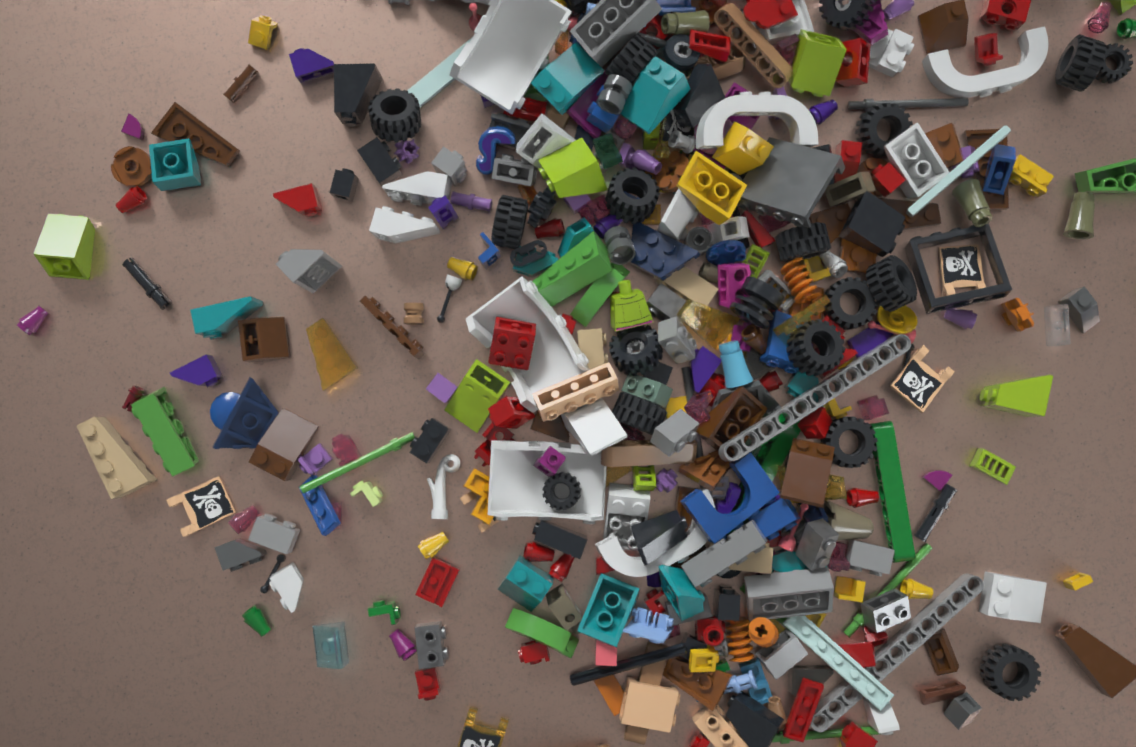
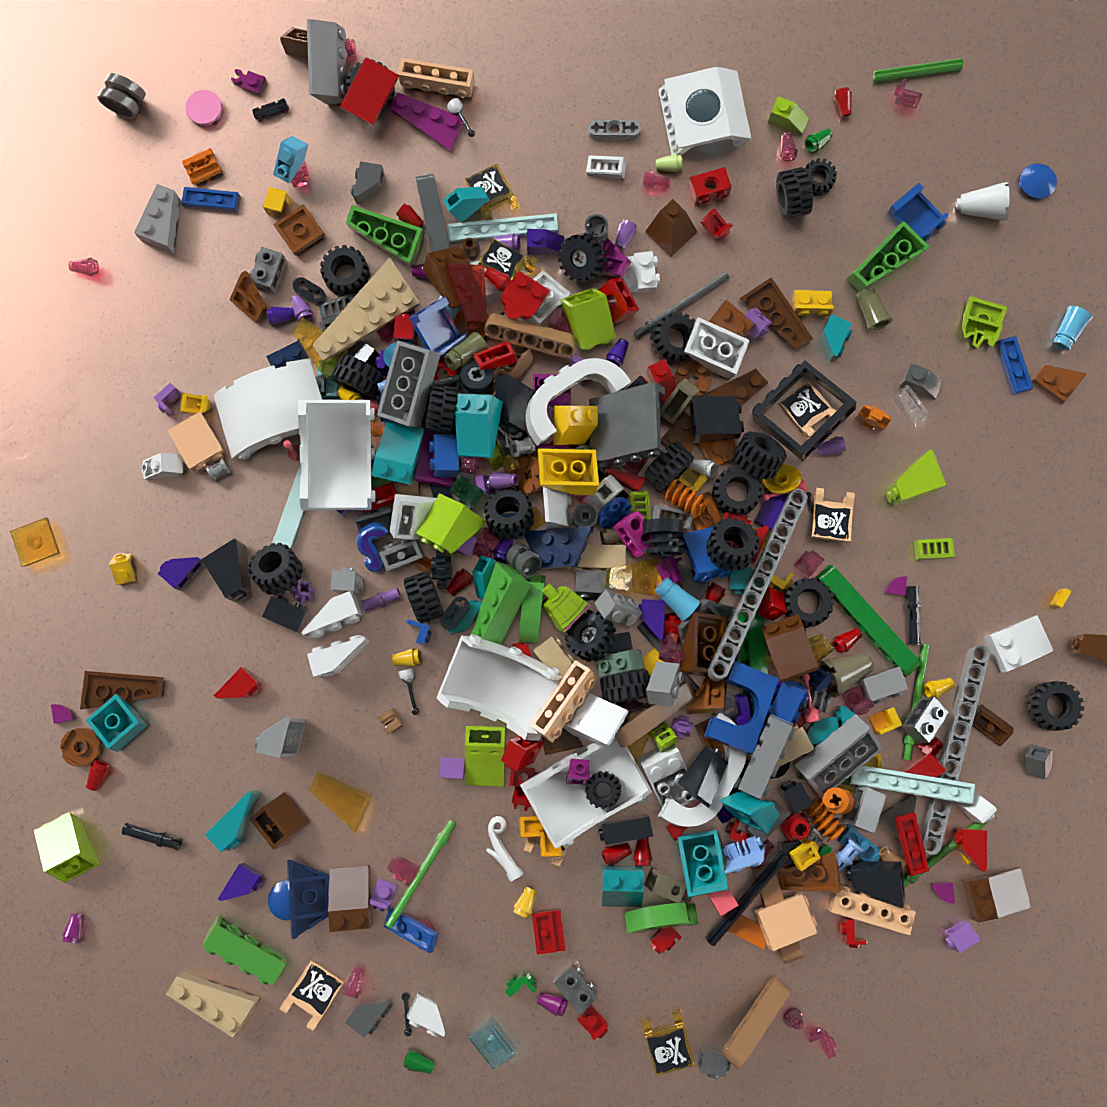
camera: 30 degrees left, 5 degrees down
dark red pin [122,385,145,412] -> none
reddish brown pin [223,64,259,103] -> none
light grey brick [248,513,300,554] -> none
black brick [329,168,359,202] -> none
yellowish green bracket [350,480,383,507] -> none
reddish brown wing [360,296,425,359] -> none
black brick [409,418,451,464] -> none
dark purple plate [428,196,459,229] -> none
red bracket [488,317,536,370] -> none
dark grey wheel [597,74,632,115] -> none
reddish brown cone [741,324,767,354] -> none
clear yellow wing [773,295,830,336] -> none
flat silver brick [796,519,839,571] -> none
red brick [871,162,905,198] -> none
light aqua tile [906,125,1011,218] -> none
copper slope [919,681,966,705] -> none
white arch [922,26,1048,98] -> none
olive plant [952,179,993,227] -> none
blue slope [983,144,1016,195] -> none
none -> teal slope [821,314,852,362]

